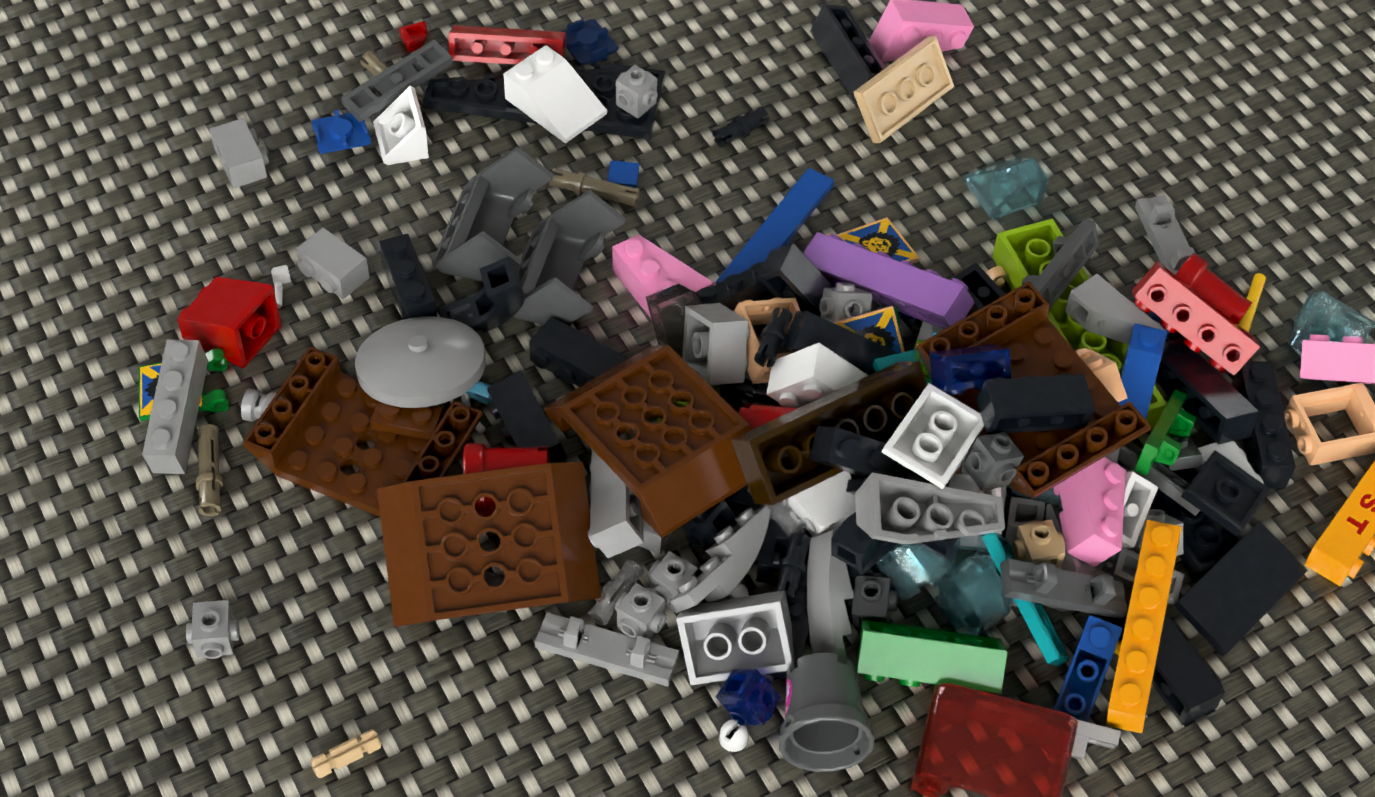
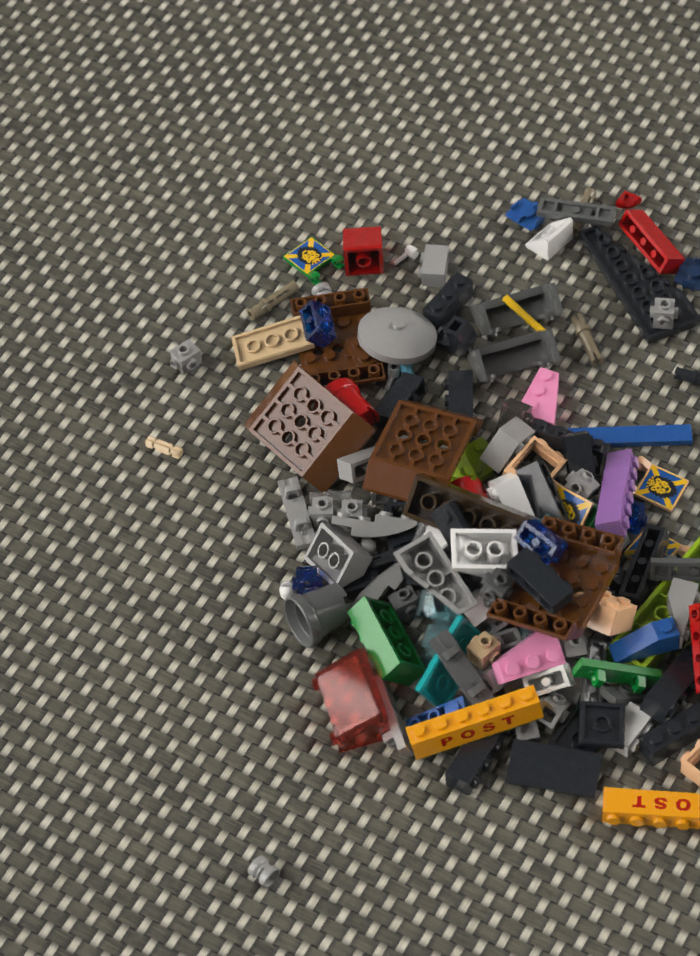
camera: 65 degrees right, 0 degrees up
light grey brick [142,339,208,474] -> none
light grey brick [209,118,269,189] -> none
white slope [504,45,607,144] -> none
blue tile [607,161,639,188] -> none
black pin [754,307,793,368] -> none
none -> tan tile [231,314,315,371]
none -> clear blue brick [299,299,337,348]
none -> yellow bar [502,295,546,331]

